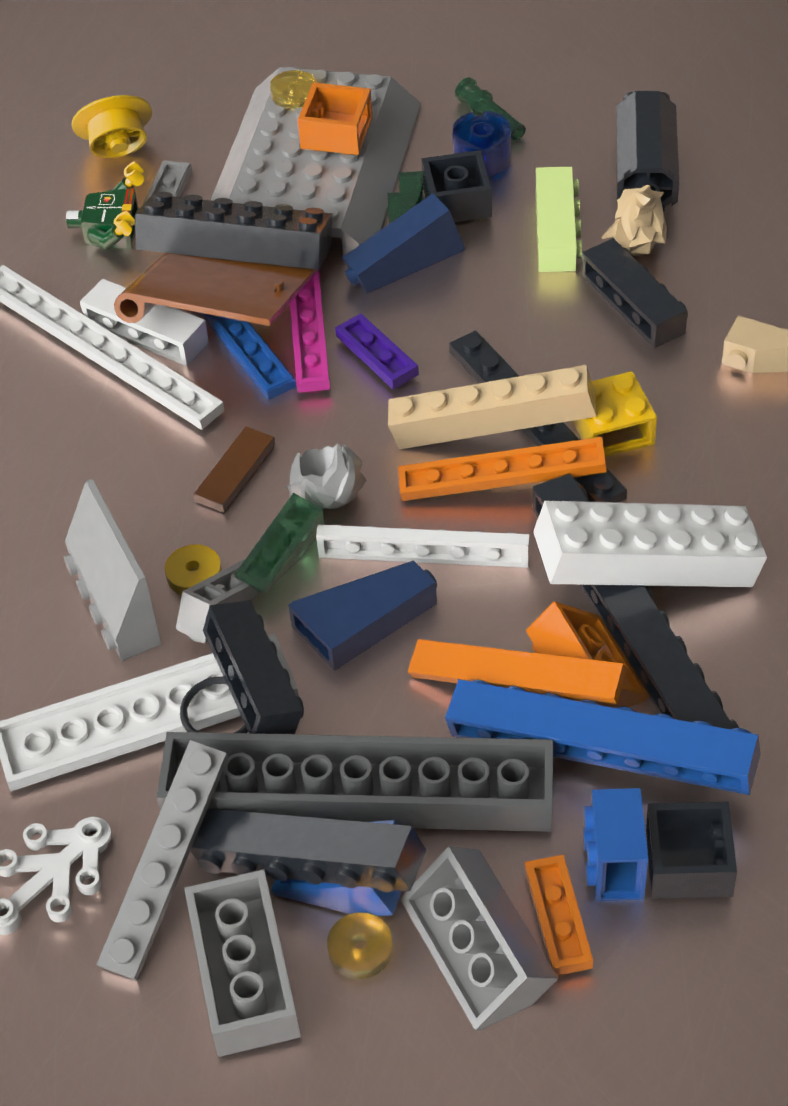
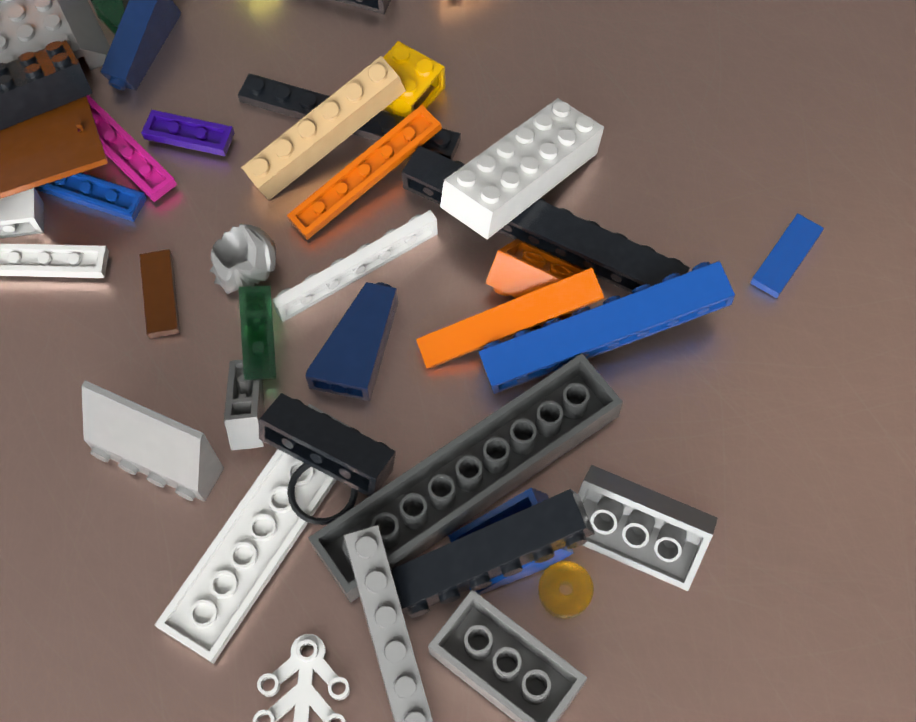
camera: 40 degrees left, 15 degrees up
yellow piece [164,544,222,595] -> none
orange plate [524,854,593,976] -> none
blue piece [583,788,648,902] -> none
black piece [645,801,737,899] -> none

